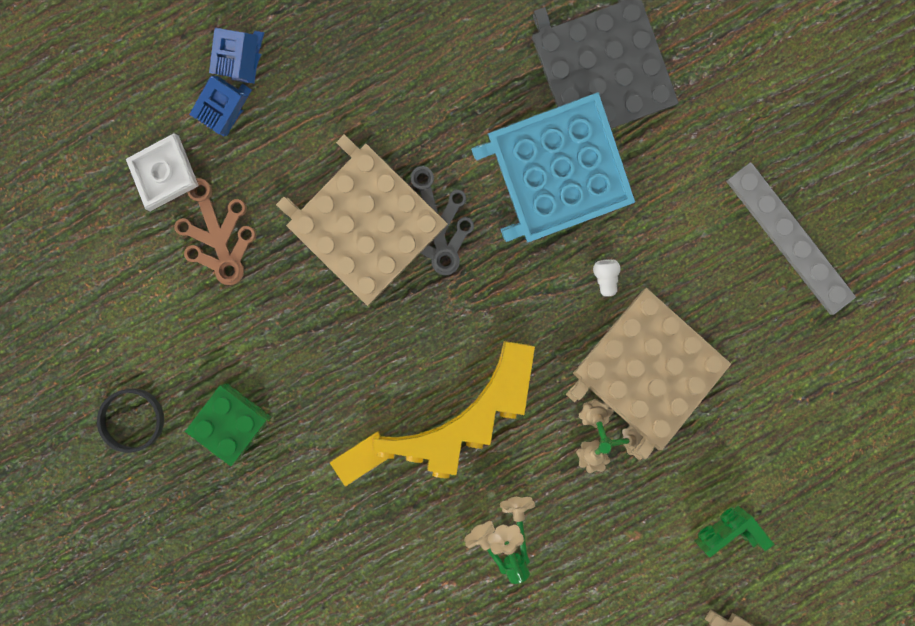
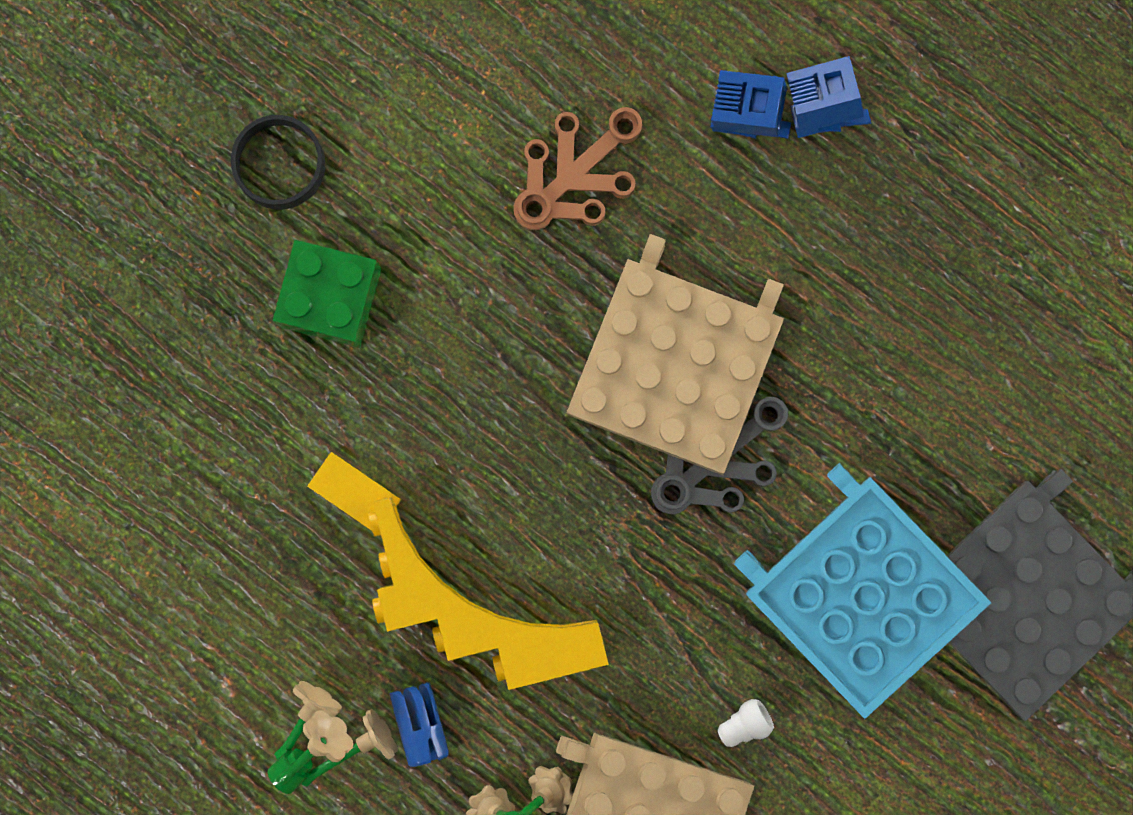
camera: 65 degrees right, 5 degrees down
white tile [126,133,199,211] -> none
none -> blue arm [389,682,449,767]

